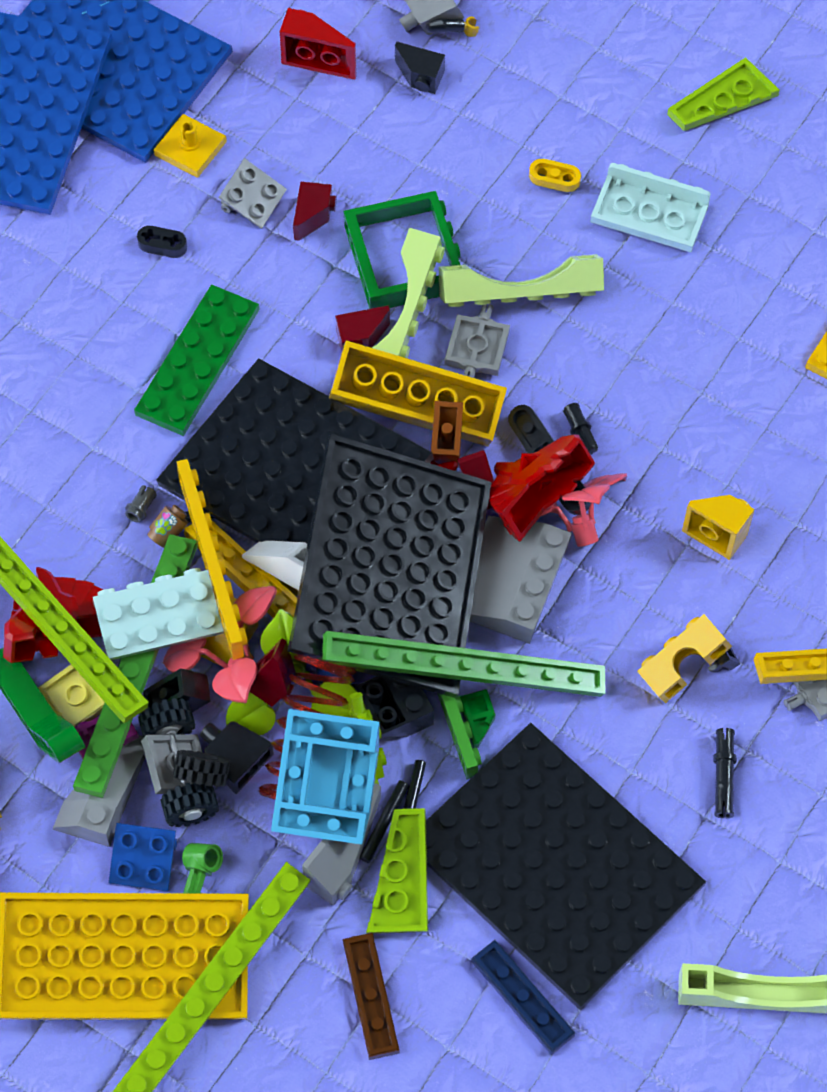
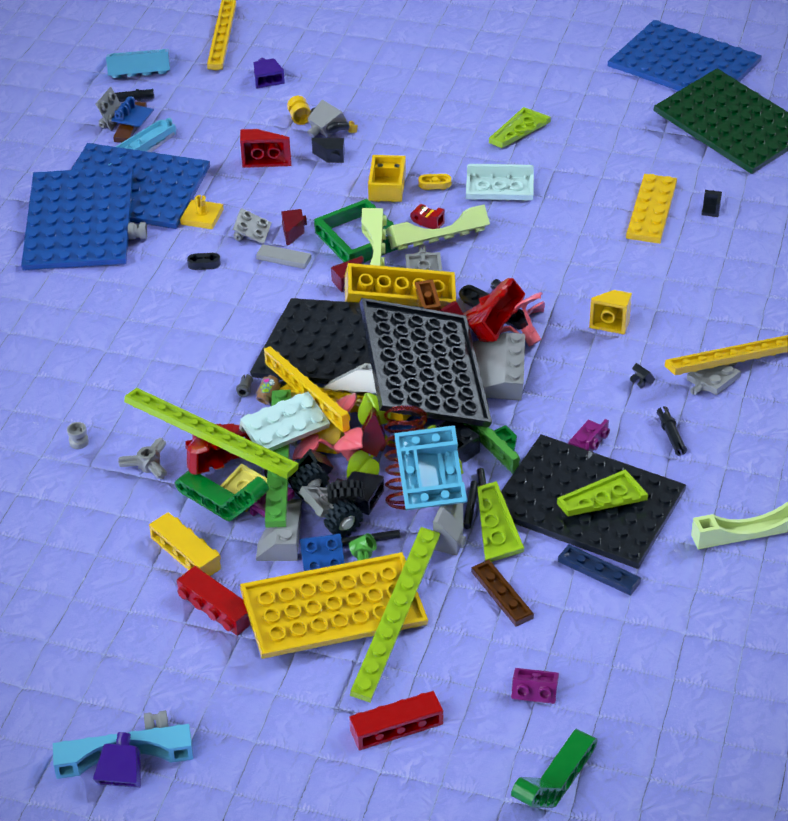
camera: 15 degrees left, 20 degrees down
green plate [134,284,260,436] -> none
bright green plate [322,631,605,697] -> none
yellow arch [637,614,732,703] -> none
none -> light grey wheel [128,222,147,240]
none -> light grey tile [256,244,311,269]
none -> black bar [341,530,400,546]
none -> yellow piece [368,155,406,202]
none -> red leg [410,204,445,229]
none -> lime wing [557,469,648,516]
none -> magenta bracket [568,419,610,452]

